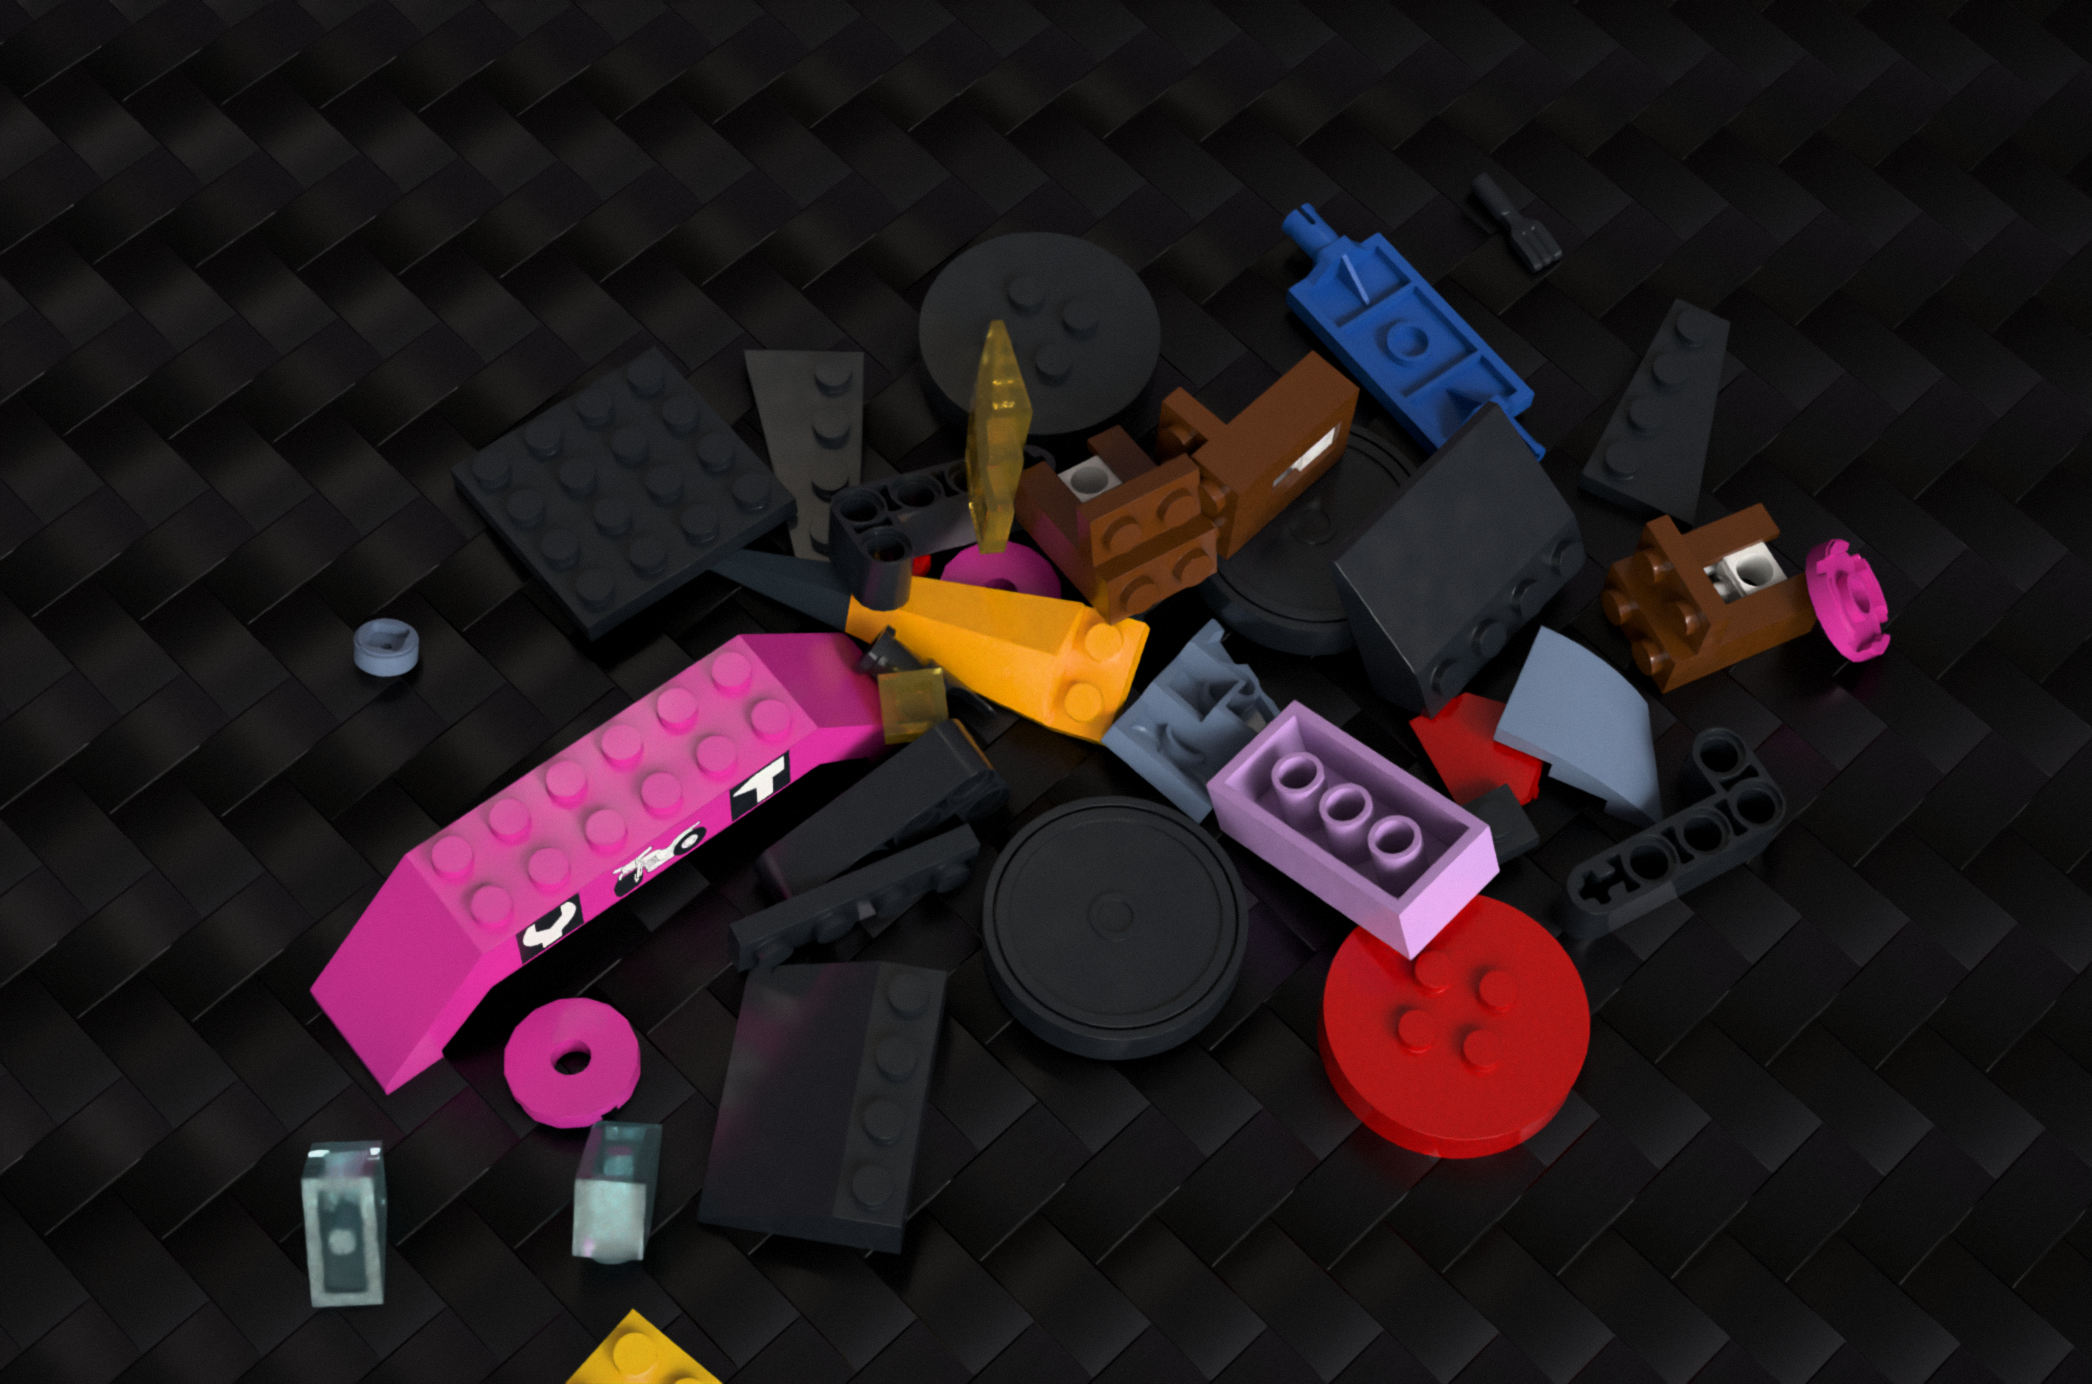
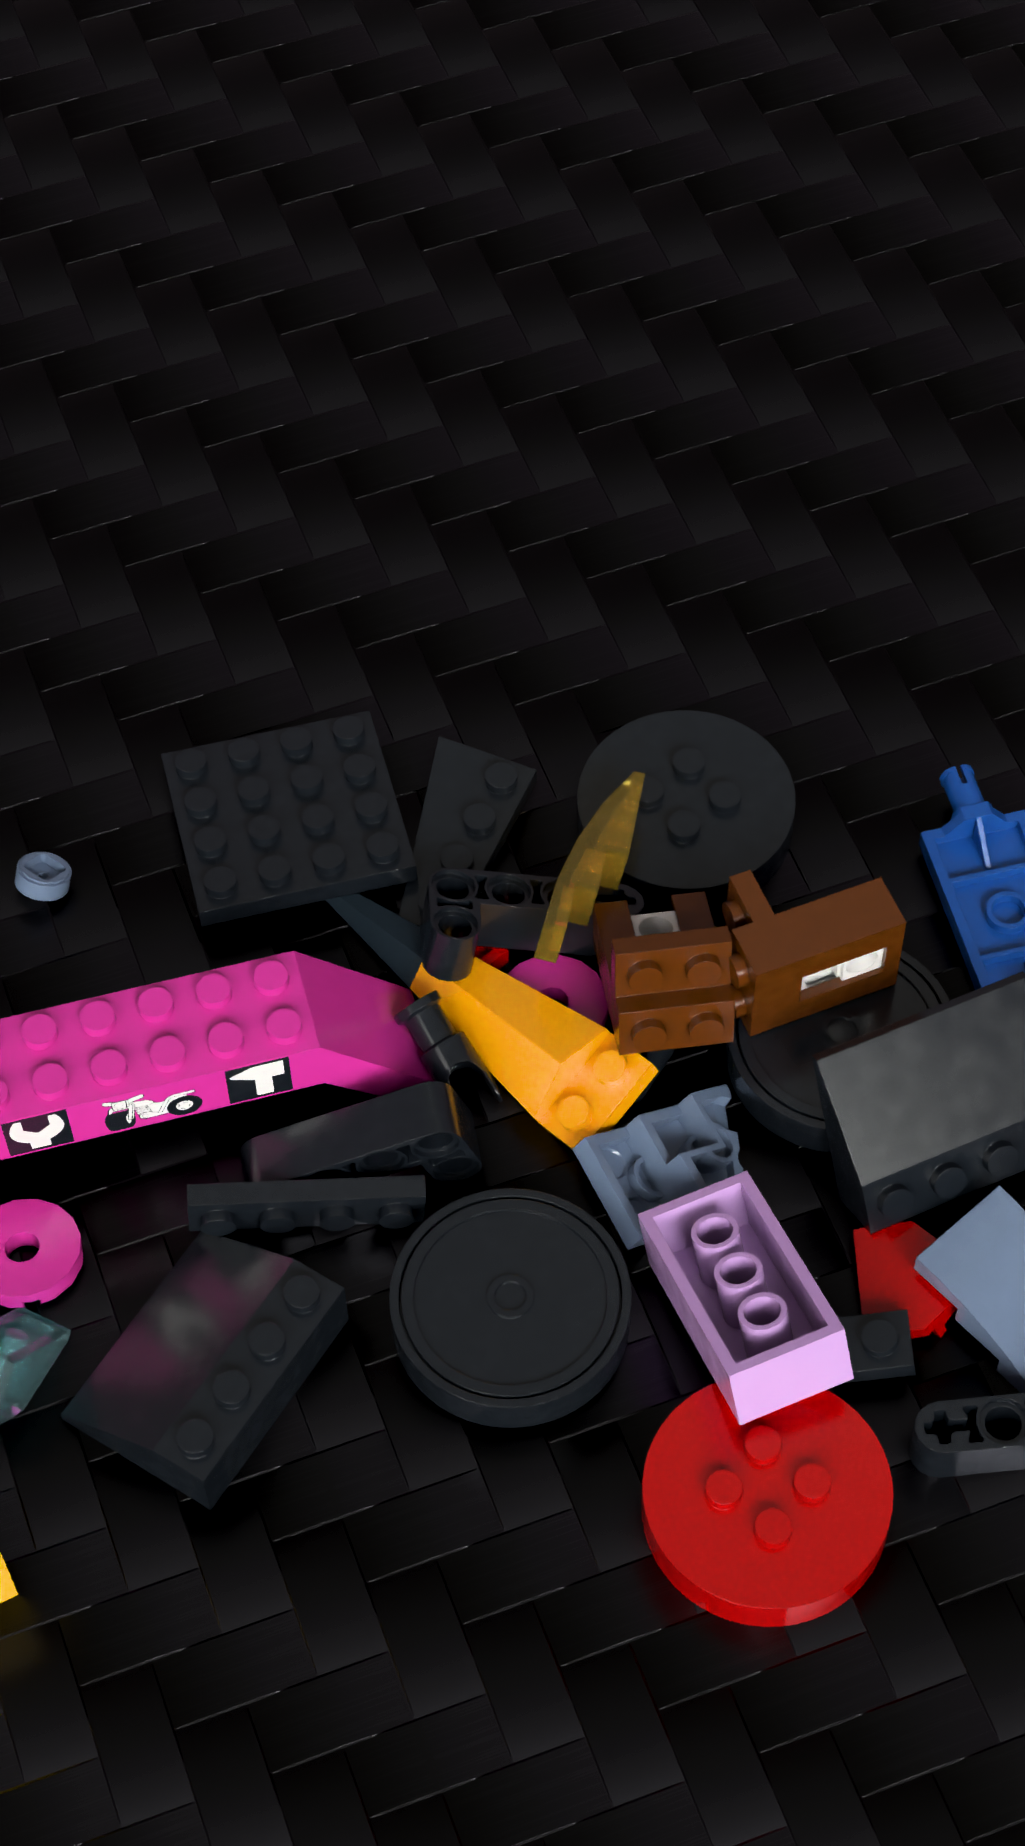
camera: 30 degrees right, 5 degrees down
clear yellow plate [878,667,949,744] -> none

